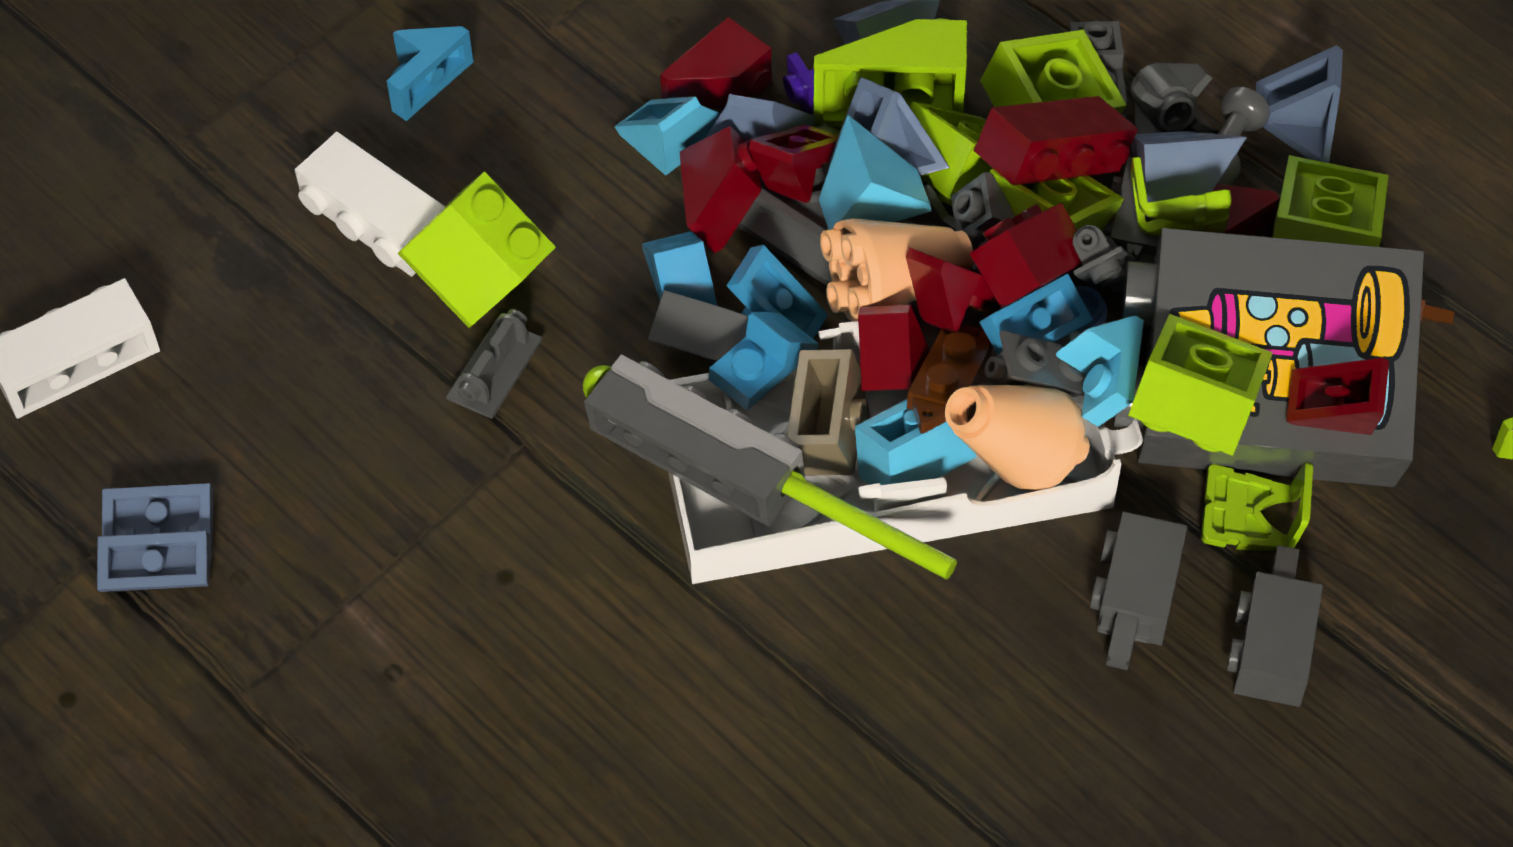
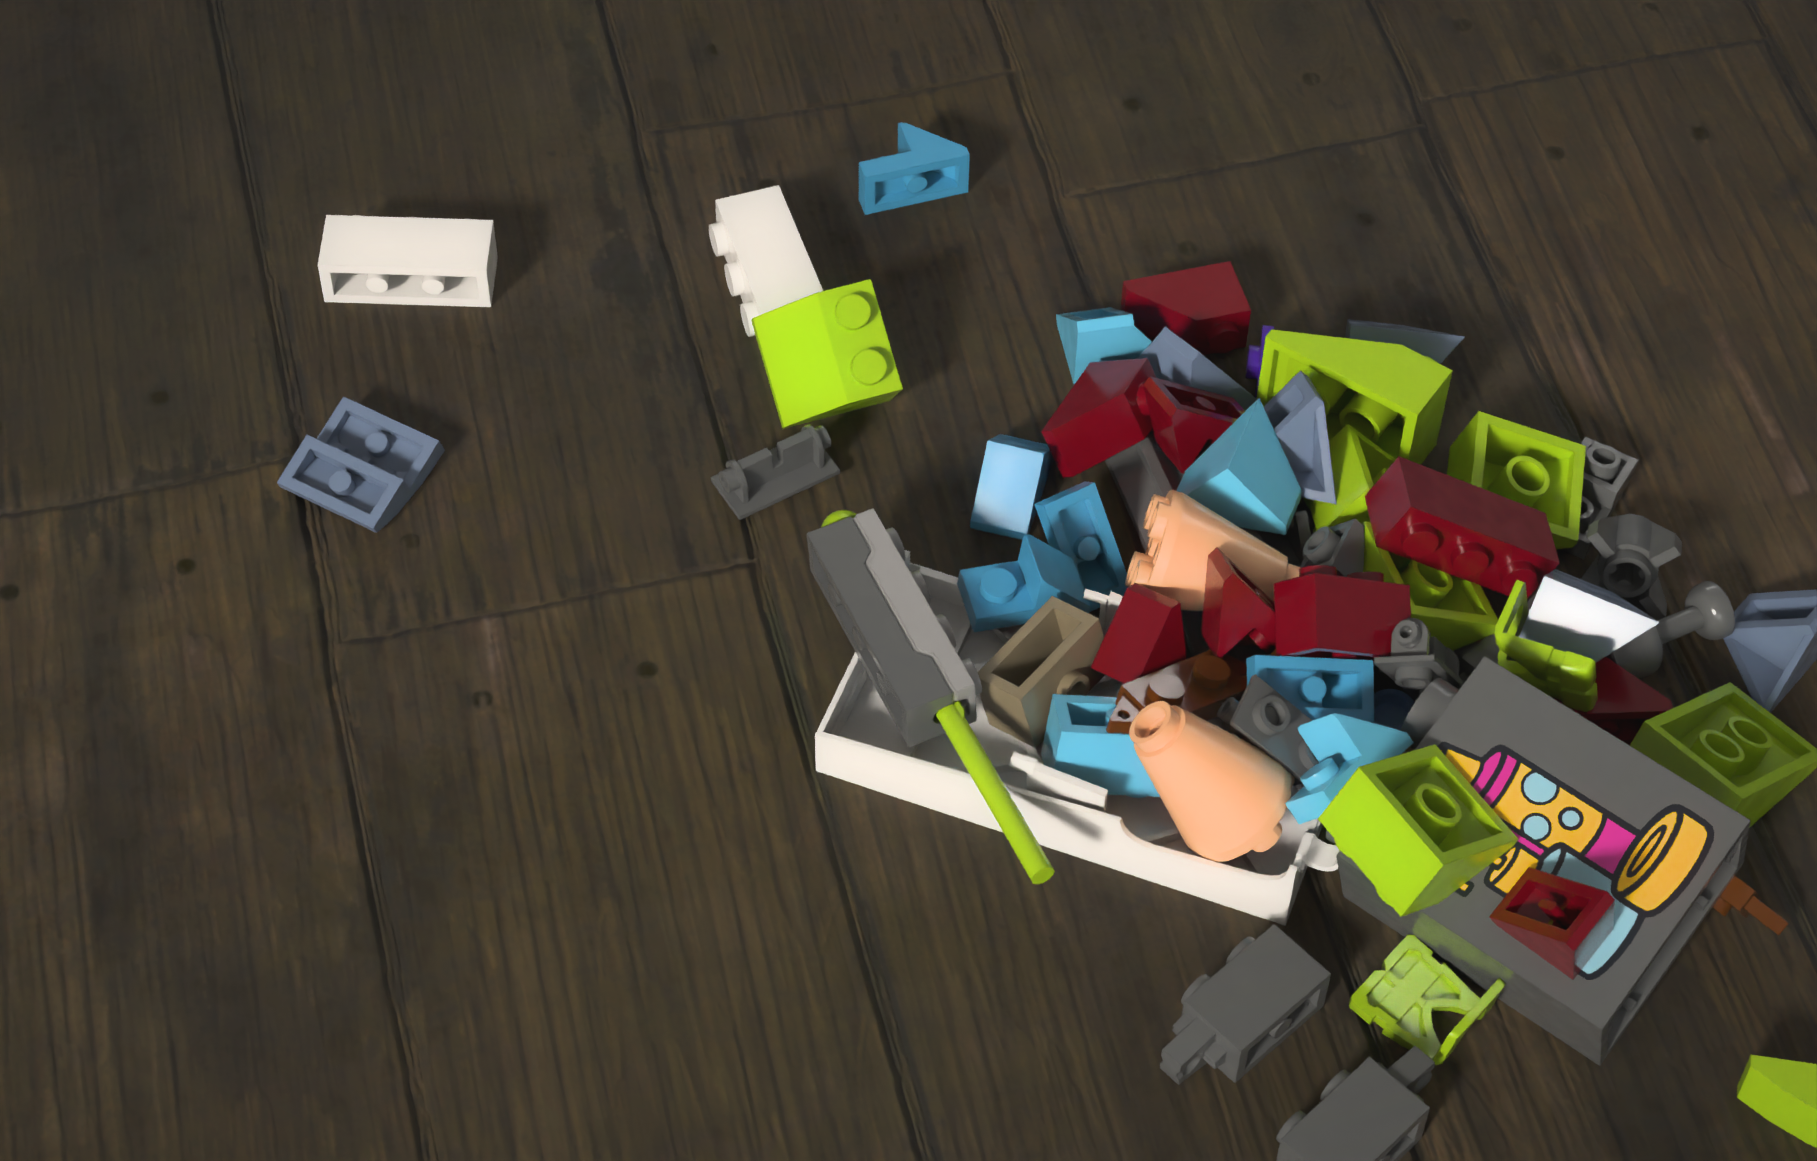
camera: 30 degrees right, 5 degrees down
dark grey slope [648,290,748,363] -> none

